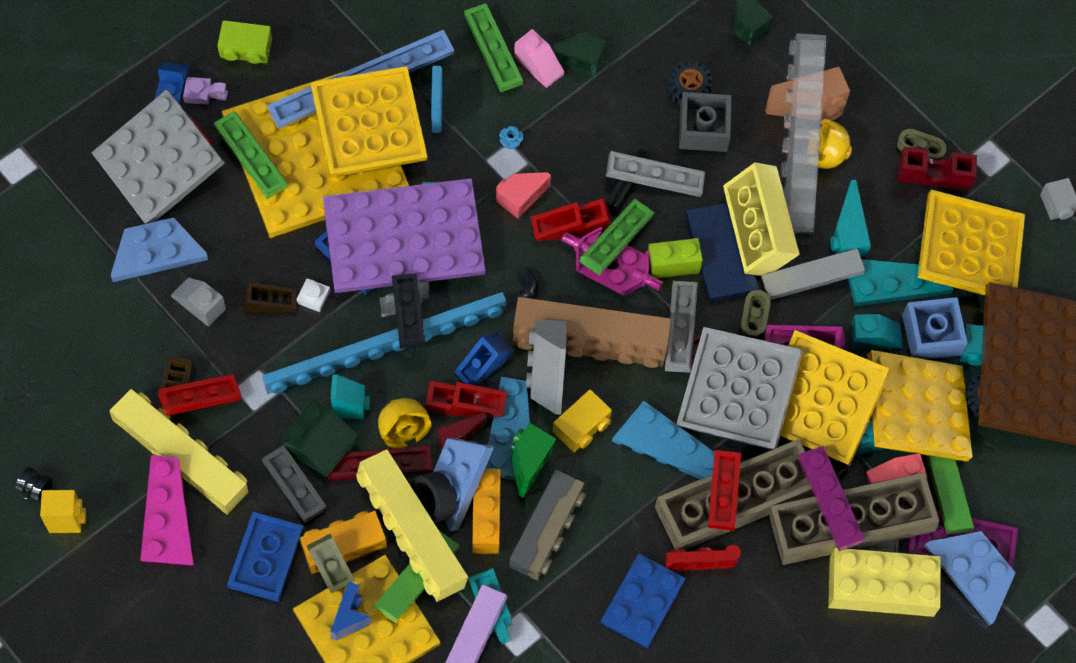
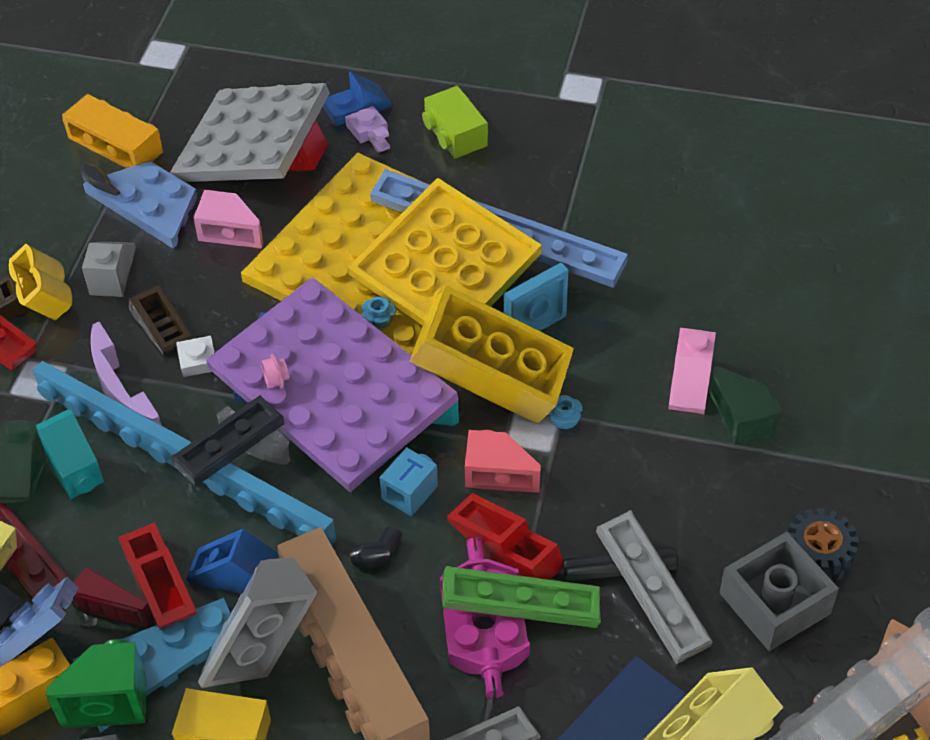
camera: 60 degrees right, 15 degrees down
bright green tile [214,111,288,199] -> none
yellow cylinder [378,398,431,448] -> none
bright green plate [464,3,523,93] -> none
lime brick [648,238,703,279] -> none
none -> yellow brick [9,244,72,321]
none -> light orange brick [62,94,163,168]
none -> black bar [80,162,121,196]
none -> lavender slope [91,322,162,426]
none -> bright pink slope [194,190,263,249]
none -> bright pink plate [261,354,289,389]
none -> dark azure plate [362,297,396,329]
none -> dark azure brick [380,447,438,517]
none -> yellow brick [409,285,574,424]

